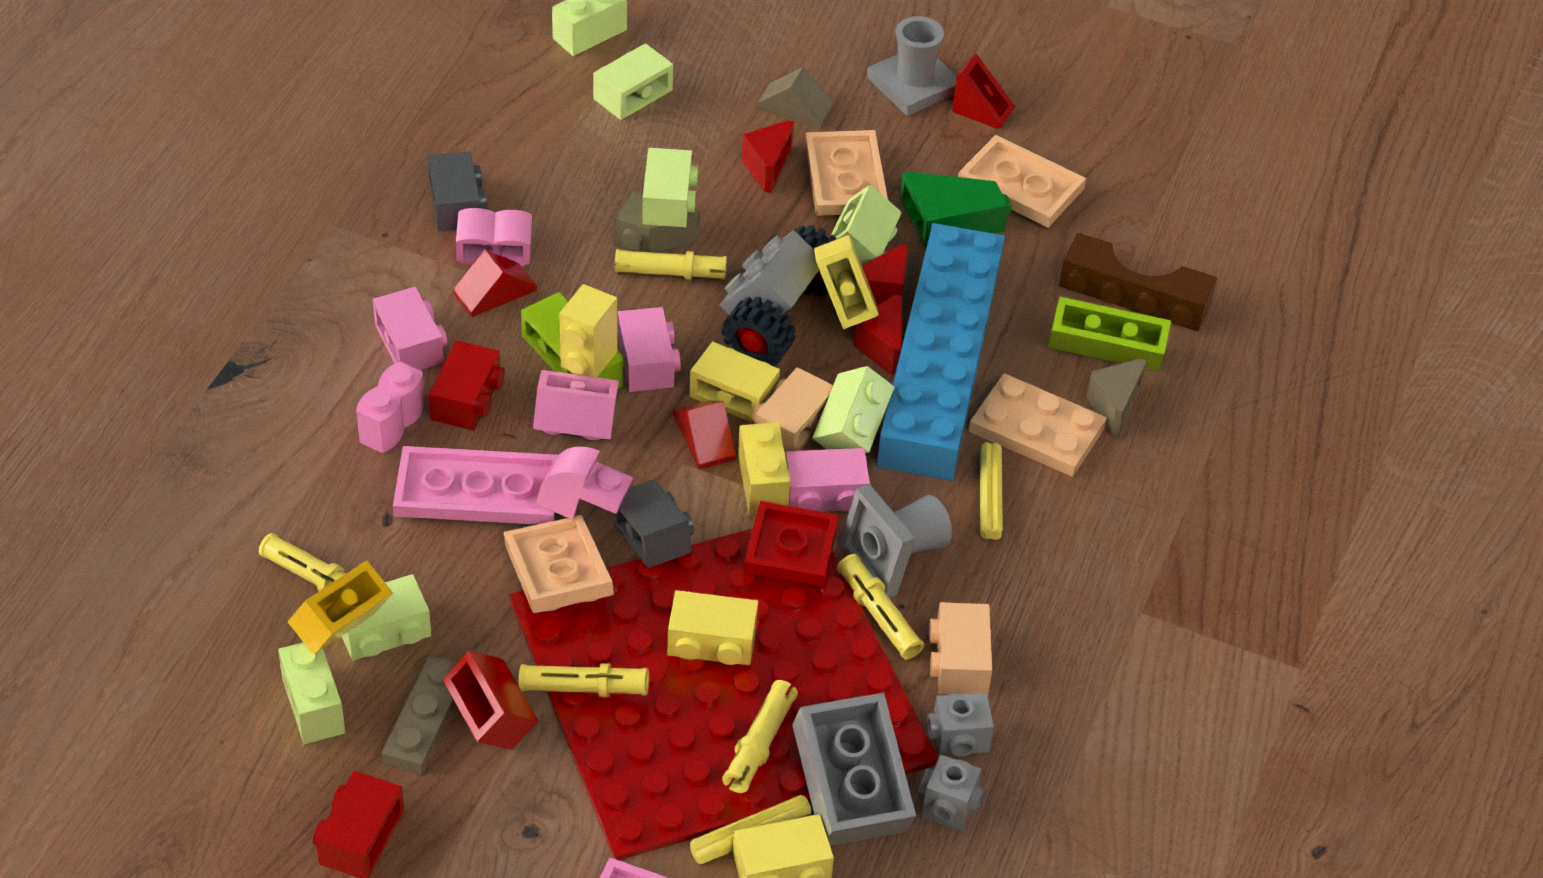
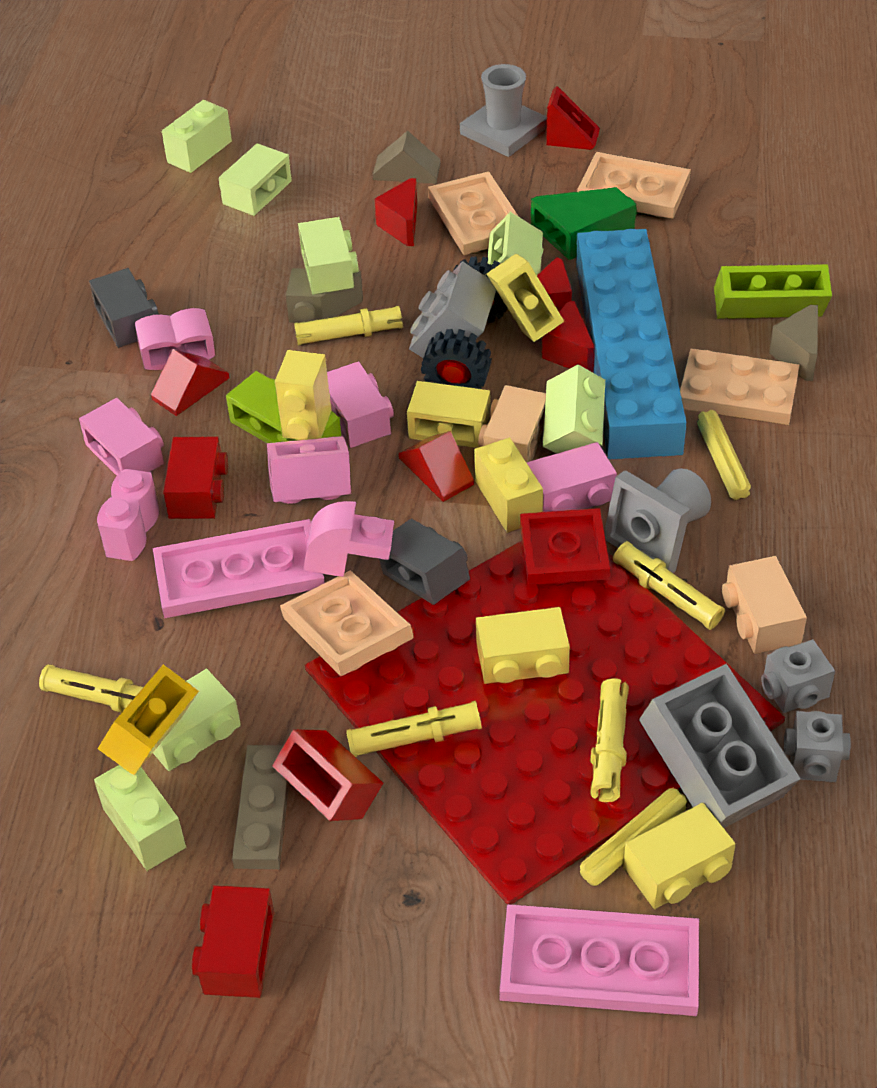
camera: 10 degrees left, 0 degrees up
reddish brown arch [1059,233,1217,332] -> none

